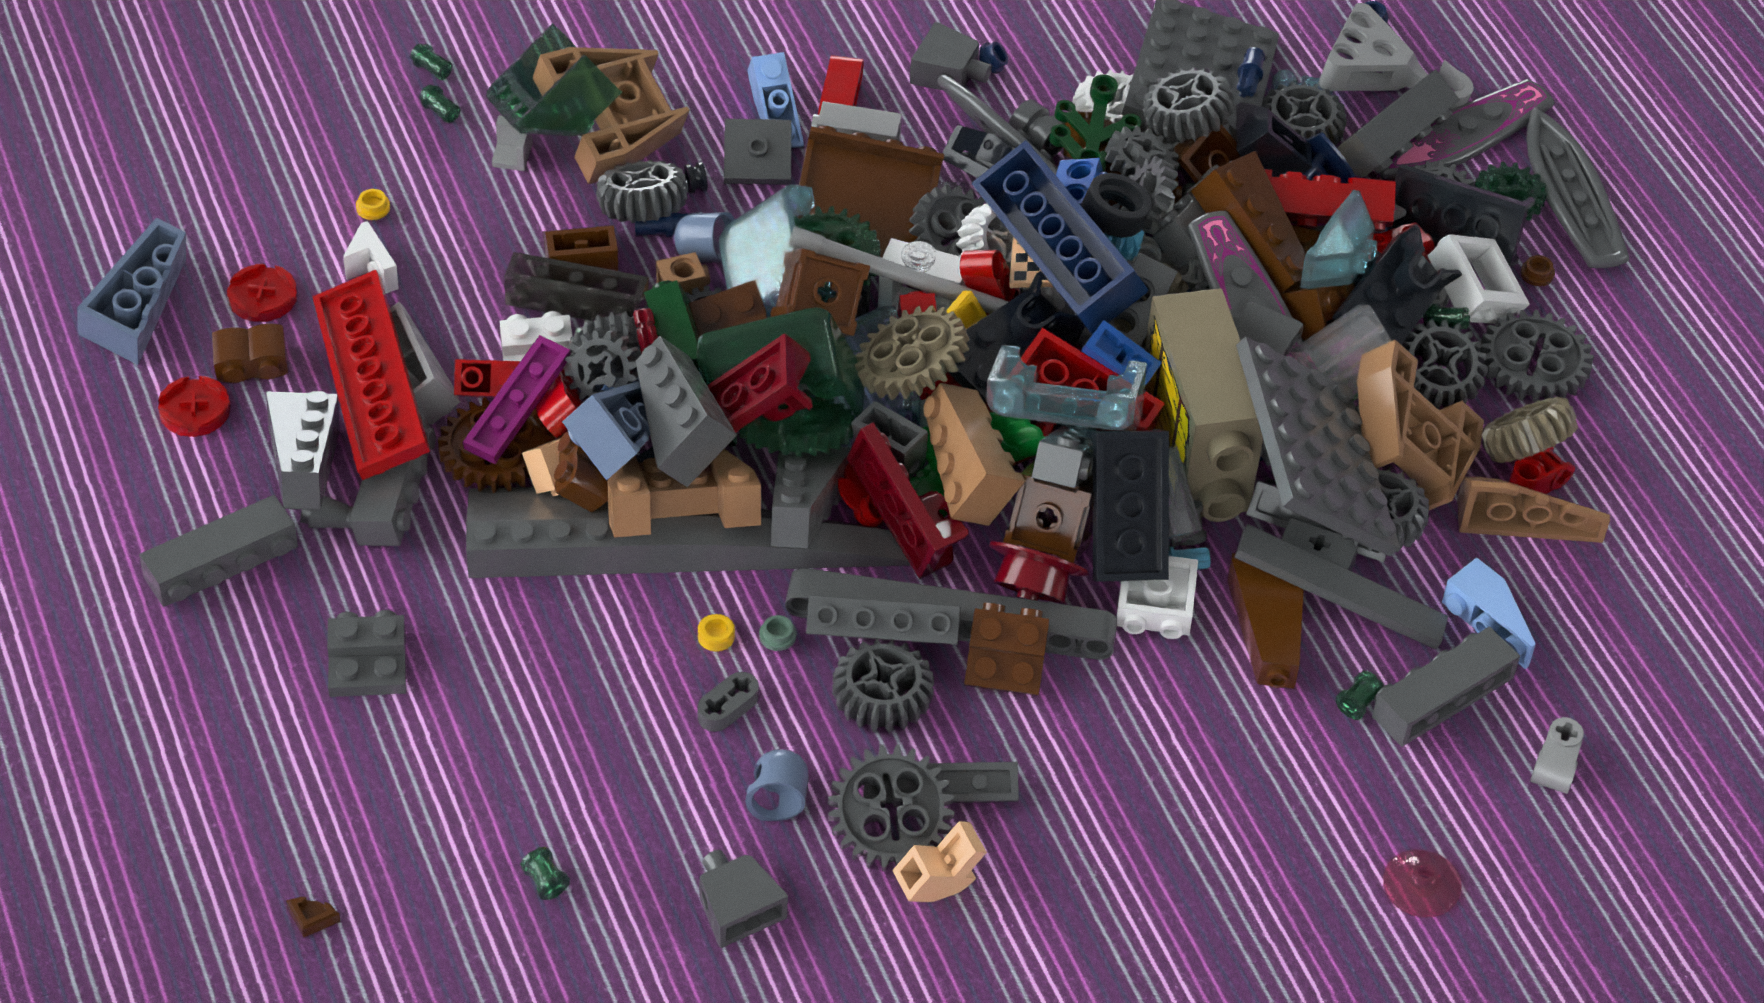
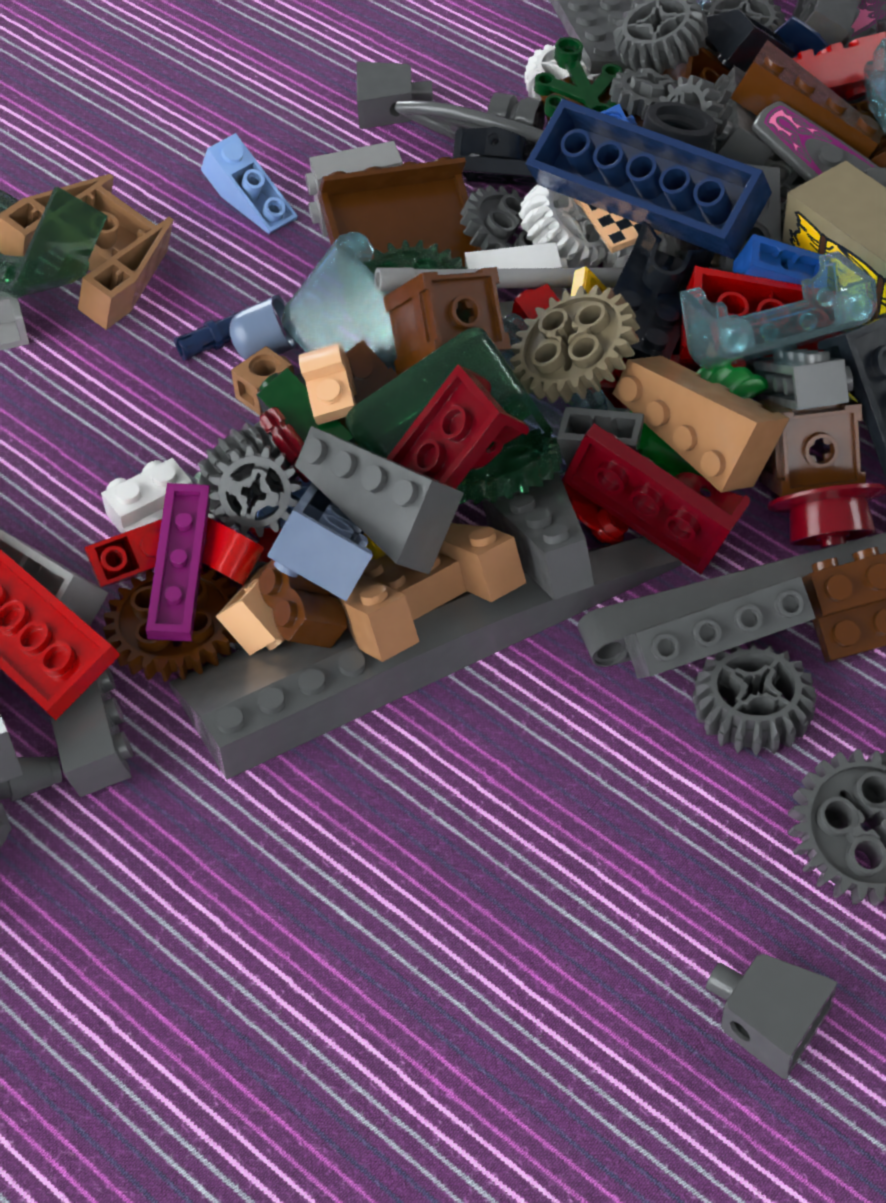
camera: 20 degrees left, 0 degrees up
dark grey plate [327,610,406,697] -> none
clear smoke brick [504,252,649,321] -> none
clear green bush [520,847,570,900] -> none
reddish brown slope [543,225,619,285] -> none
dark grey gear [596,159,688,223] -> none
black bush [684,161,708,194] -> none
dark grey beam [697,672,759,732] -> none
yellow tile [698,614,735,652] -> none
dark grey plate [724,119,791,185] -> none
sand blue helmet [745,749,809,821] -> none
sand green plate [759,615,797,651] -> none
red beam [818,55,864,115] -> none
clear plate [901,241,936,273] -> none
red beam [960,250,1022,316] -> none
dark blue plate [979,42,1008,74] -> none
none -> light nougat brick [299,342,358,425]

